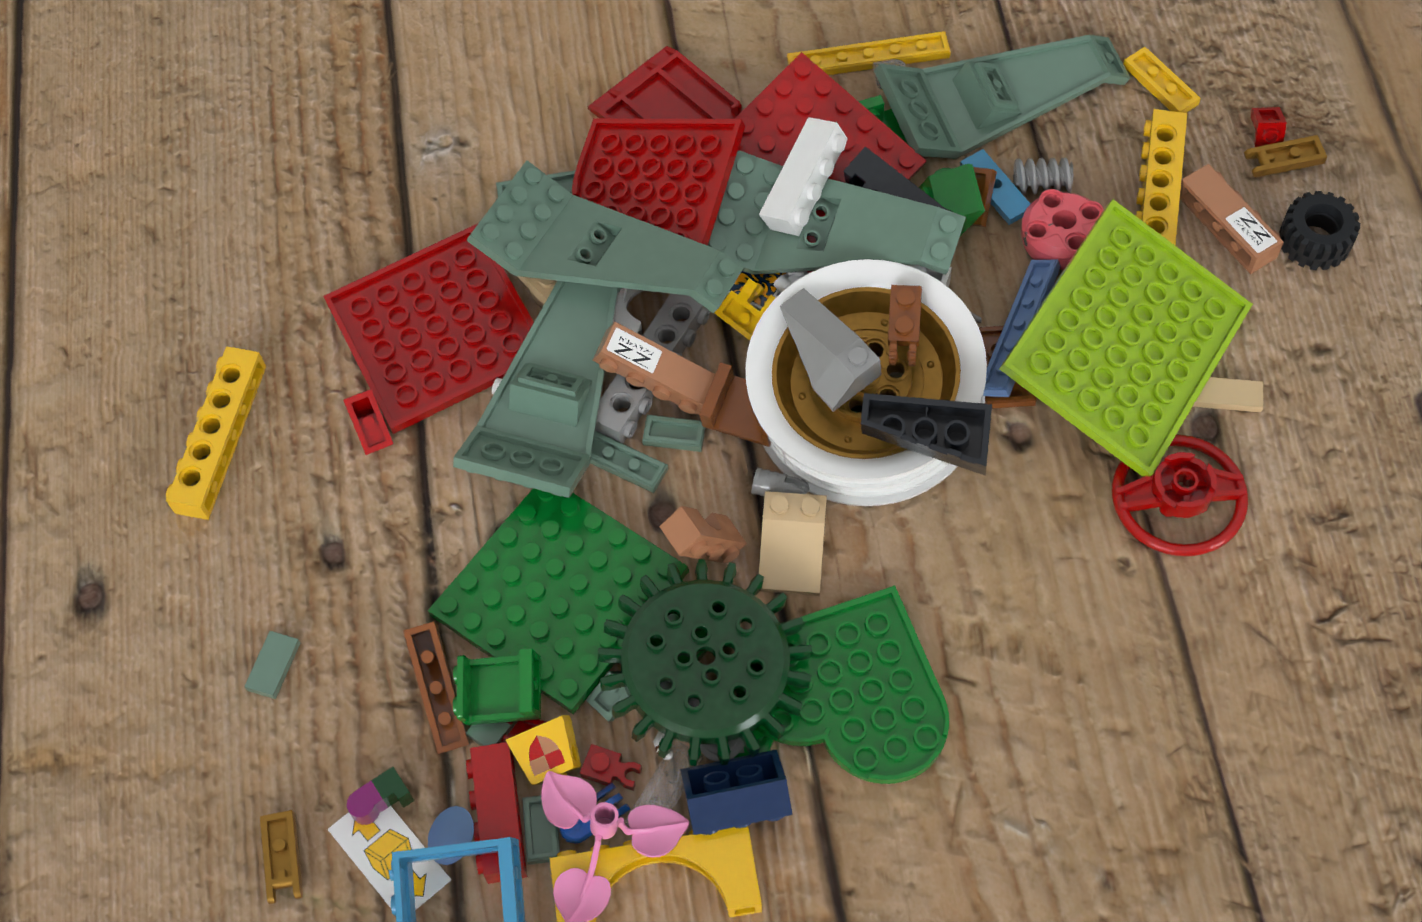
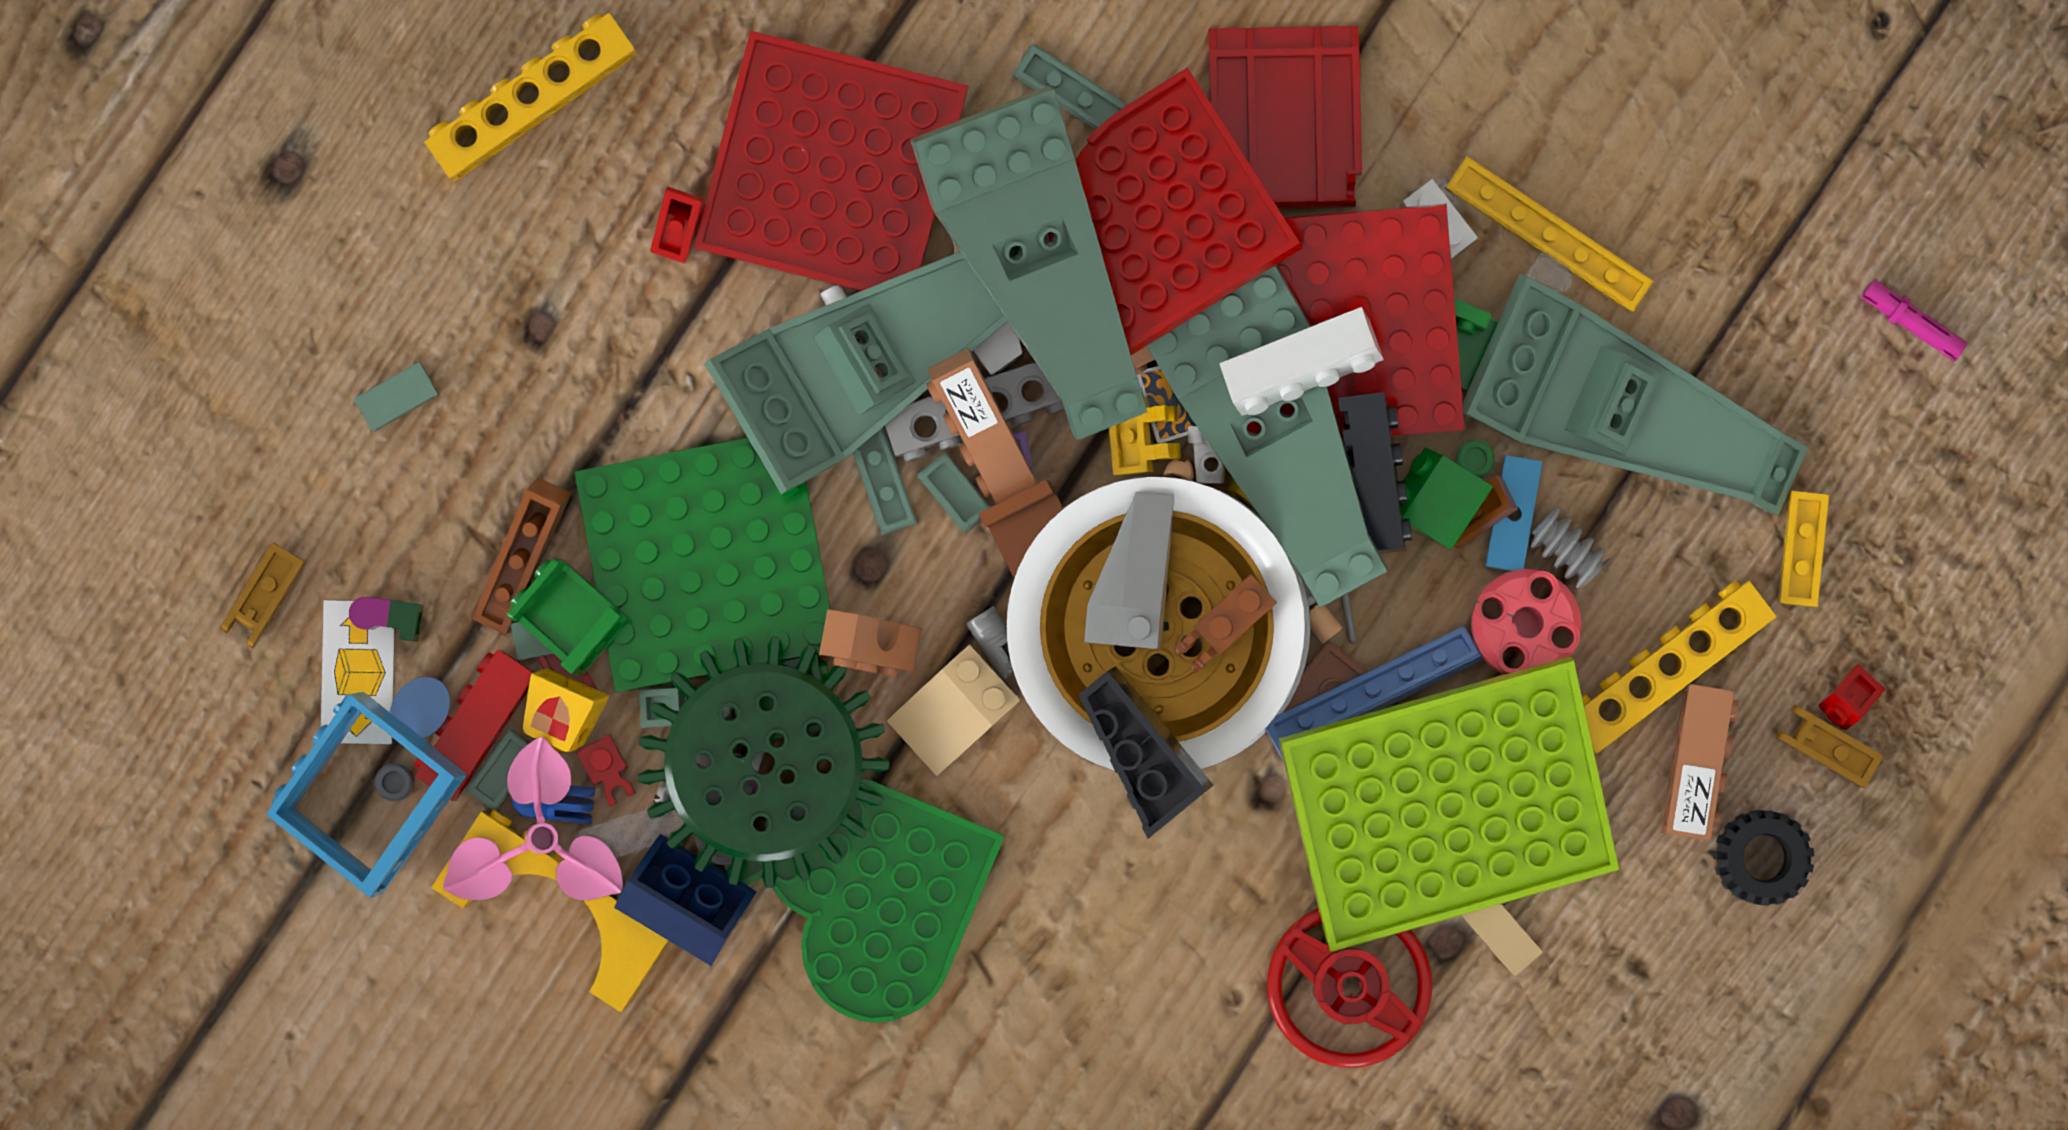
camera: 40 degrees right, 25 degrees up
none -> dark grey tile [375,764,414,801]

